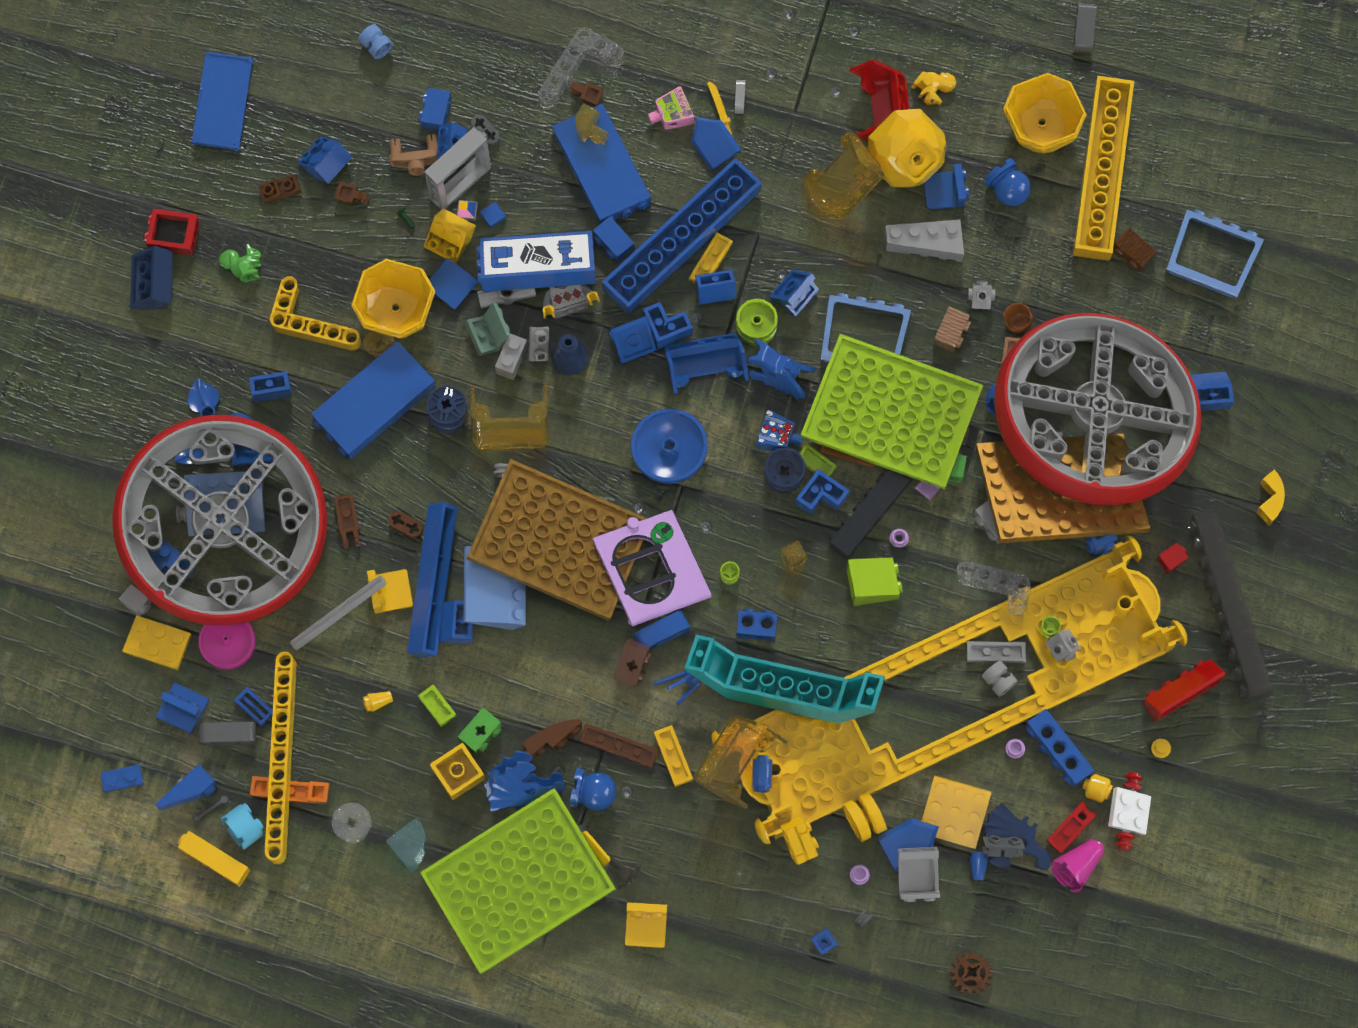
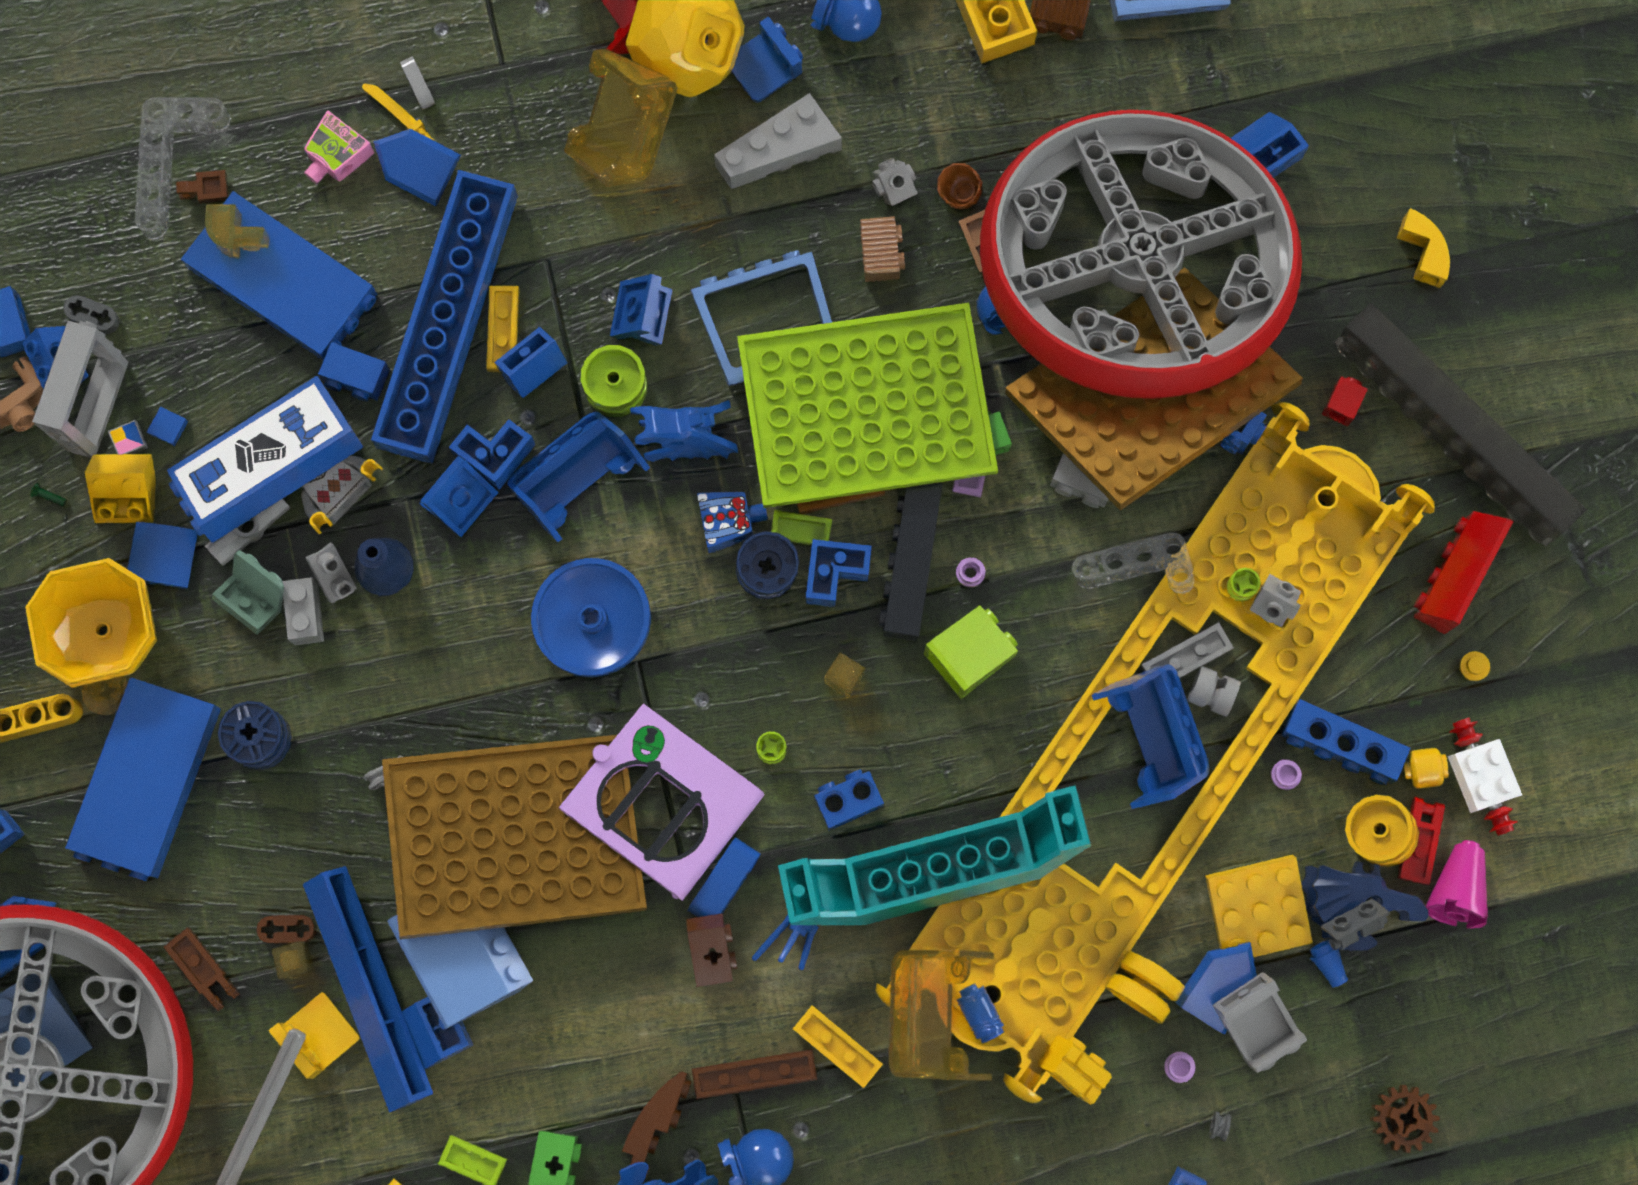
camera: 30 degrees left, 5 degrees up
clear yellow windscreen [471,384,549,449] -> none
none -> clear yellow brick [272,941,315,980]
none -> blue windscreen [1092,664,1209,809]
none -> yellow wheel [1345,795,1419,867]

